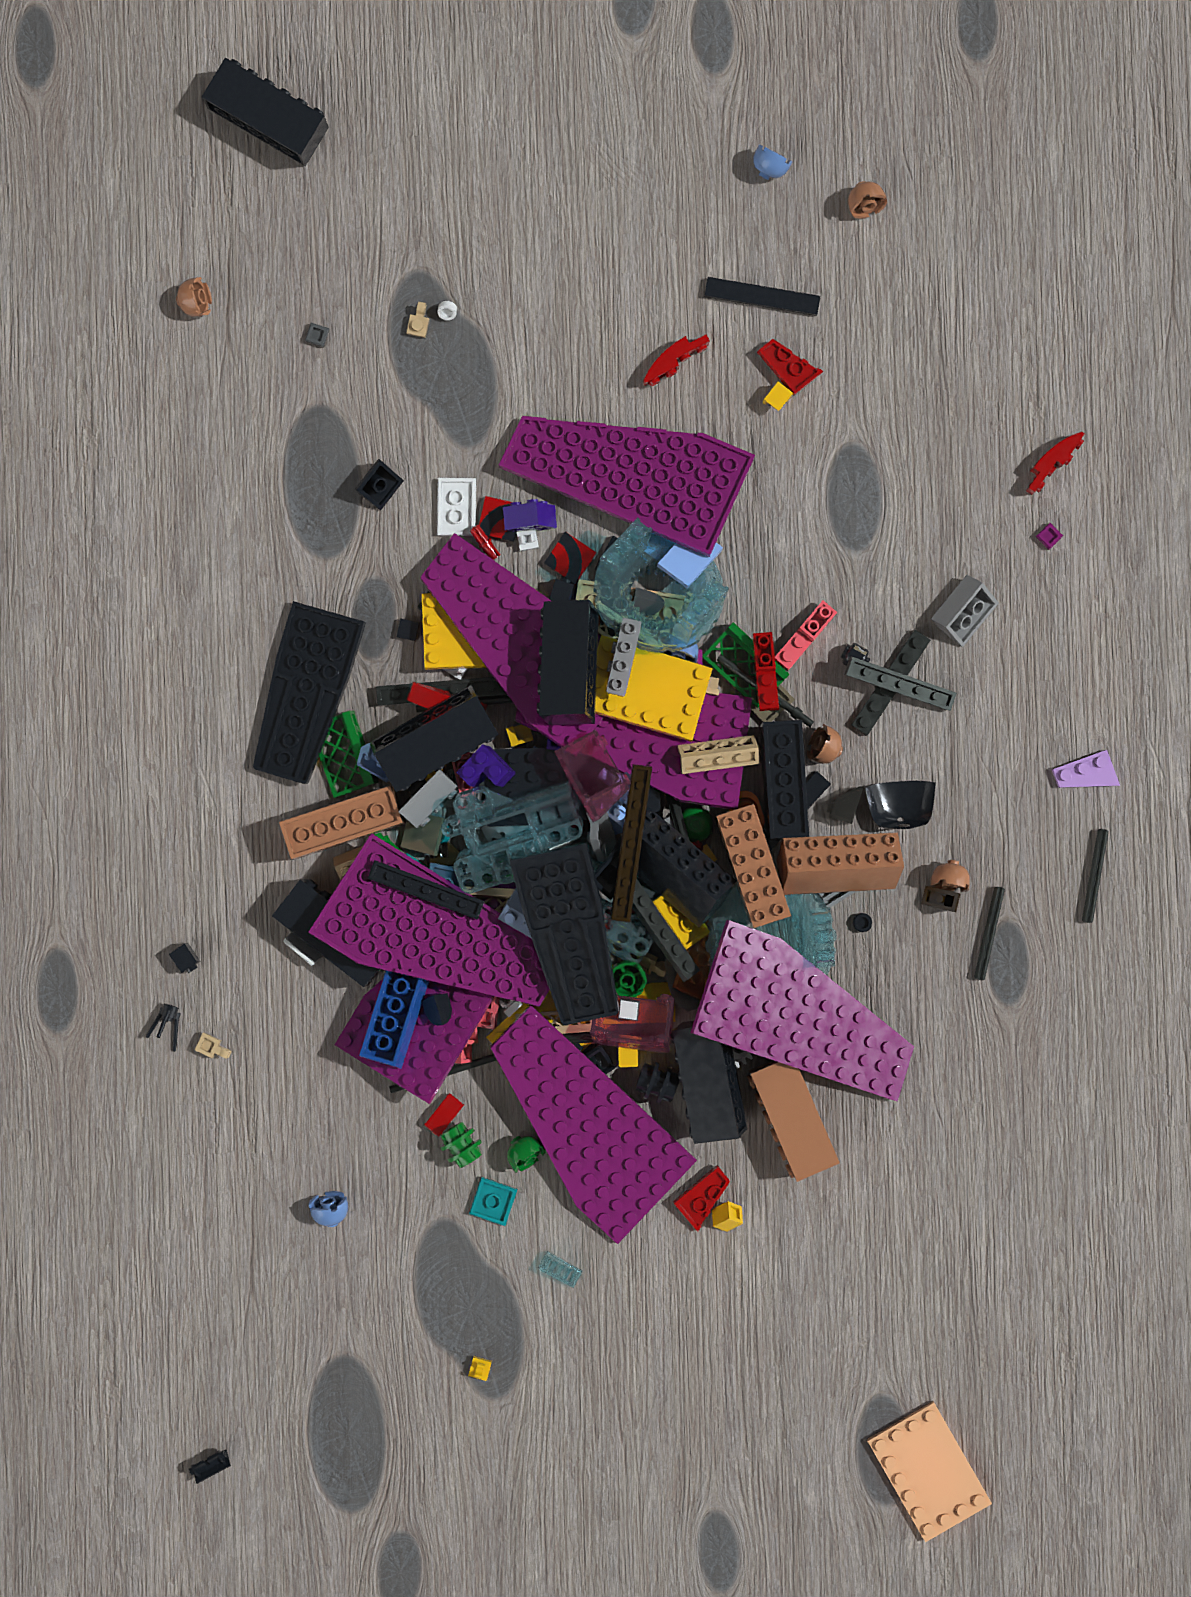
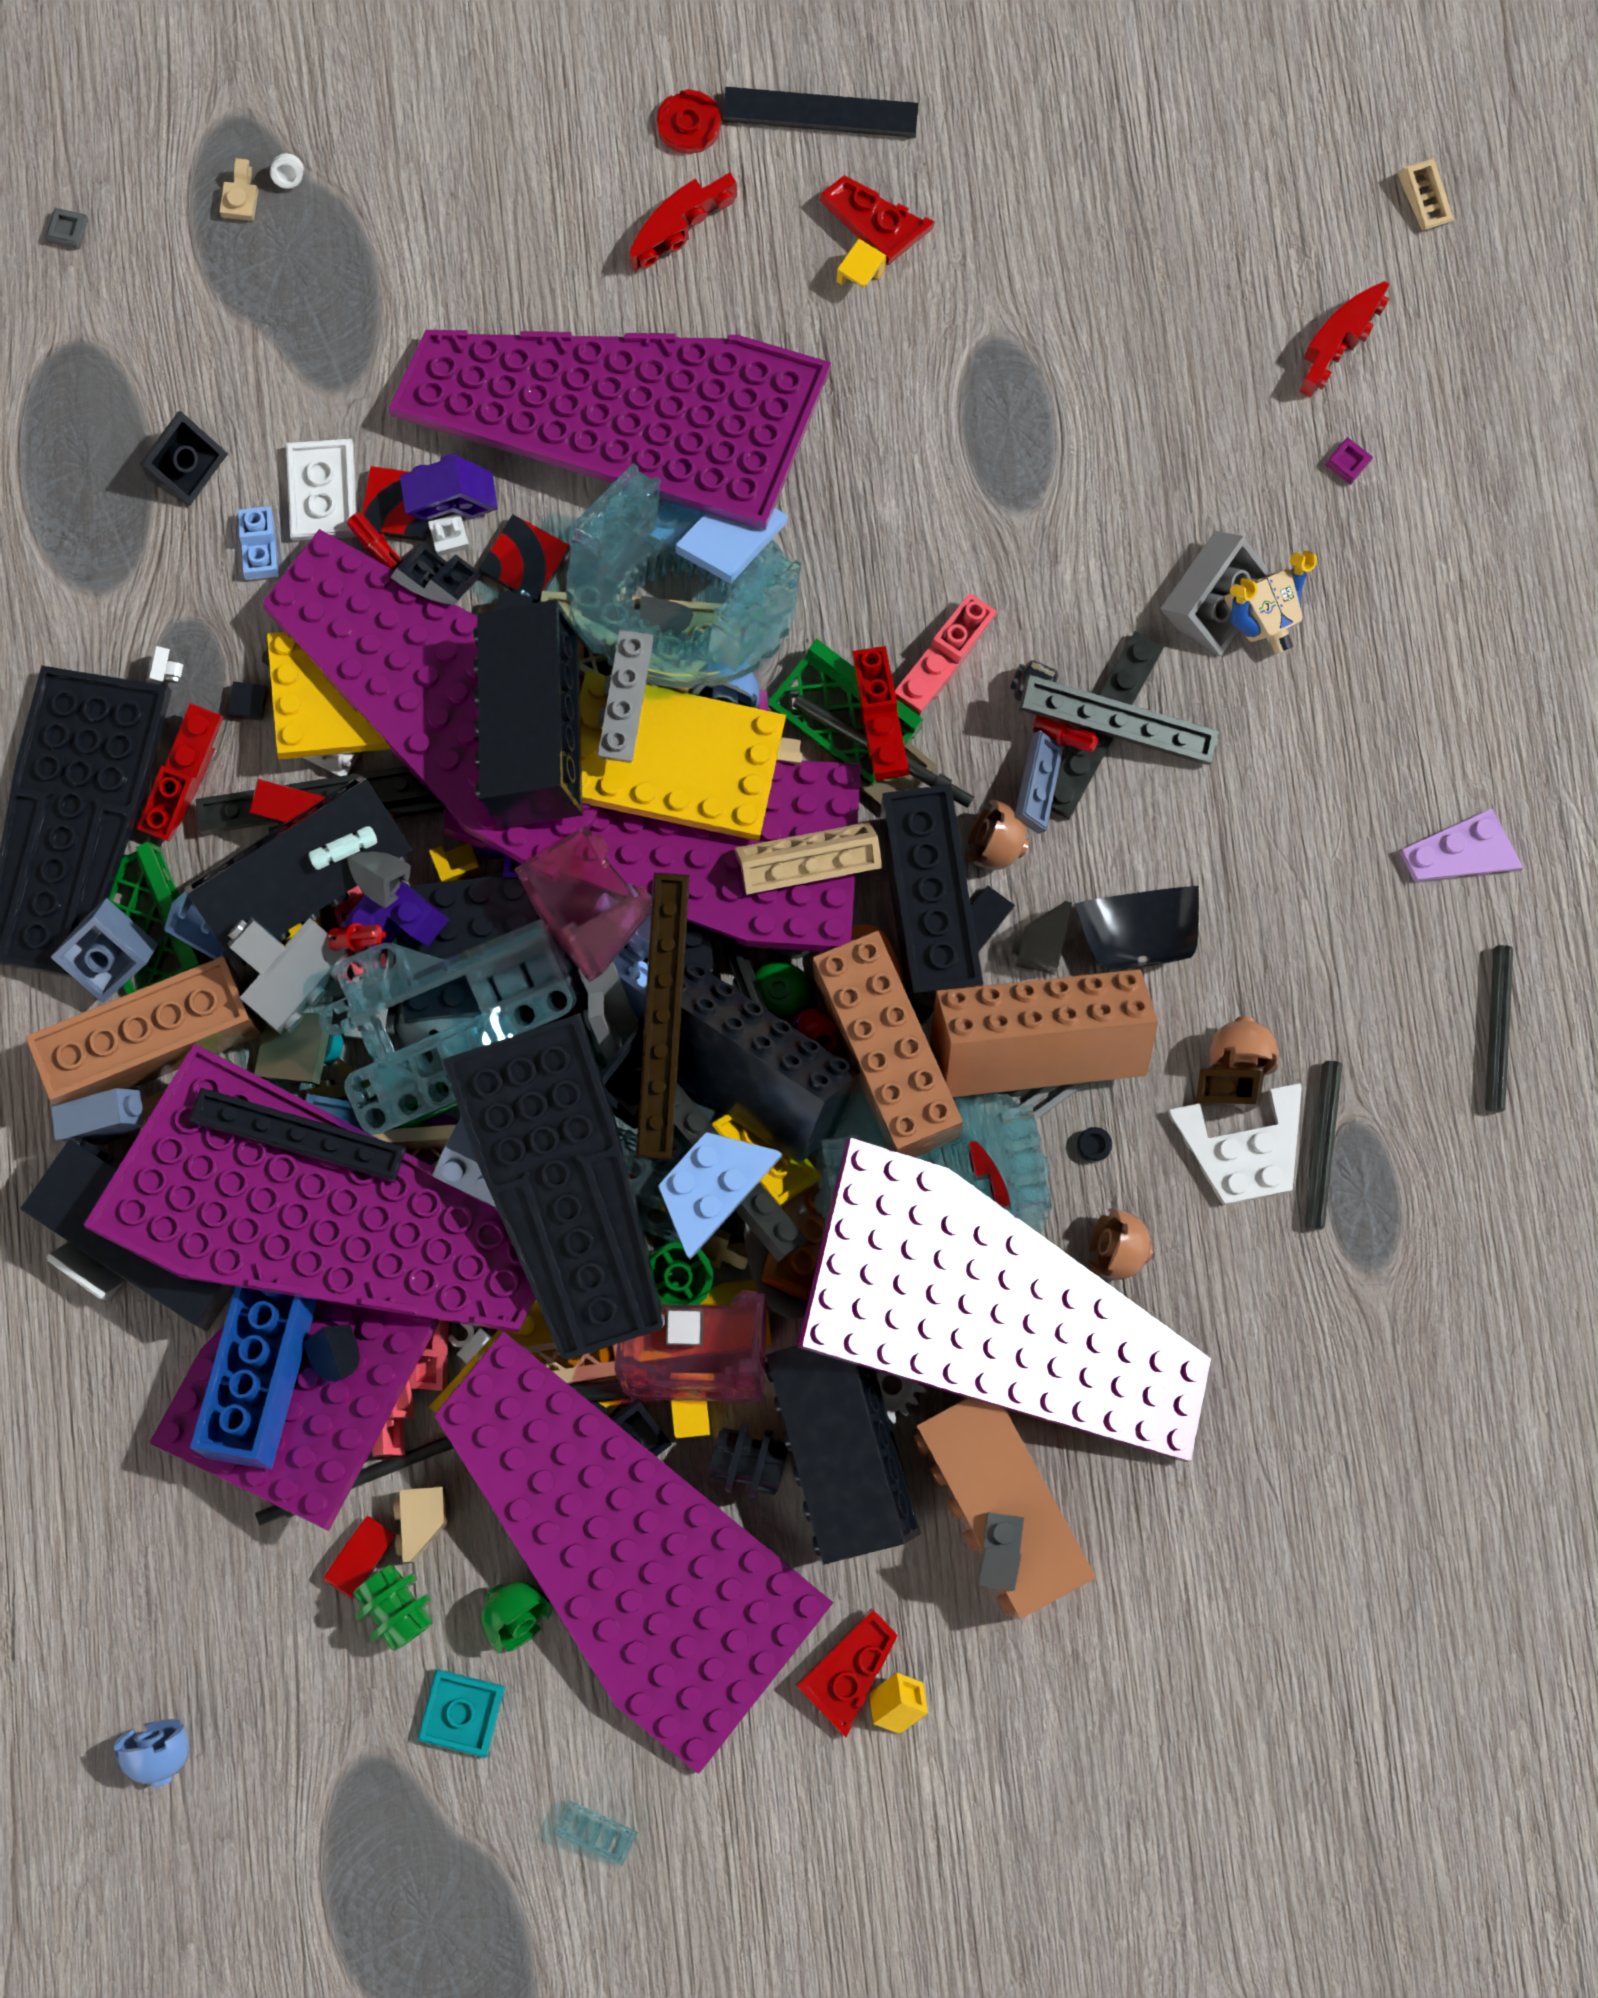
camera: 10 degrees left, 10 degrees down
none -> sand blue slope [51,898,158,1003]
none -> sand blue slope [51,1088,144,1145]
none -> red slope [137,703,224,841]
none -> white tile [145,646,183,685]
none -> light grey brick [228,917,286,975]
none -> light blue slope [238,506,279,580]
none -> light aqua axle [309,826,377,870]
none -> red axle [327,923,386,951]
none -> dark grey brick [347,851,411,908]
none -> black slope [390,543,482,605]
none -> tan slope [394,1487,447,1563]
none -> red tile [657,89,721,154]
none -> light blue wing [658,1132,782,1260]
none -> red head [790,1008,839,1053]
none -> red slope [967,1141,1011,1210]
none -> dark grey slope [978,1512,1024,1591]
none -> sand blue tile [1015,730,1064,834]
none -> red axle [1033,715,1098,753]
none -> nougat cylinder [1089,1208,1153,1280]
none -> white wing [1168,1083,1302,1205]
none -> torso [1223,550,1317,654]
none -> tan slope [1398,158,1454,231]

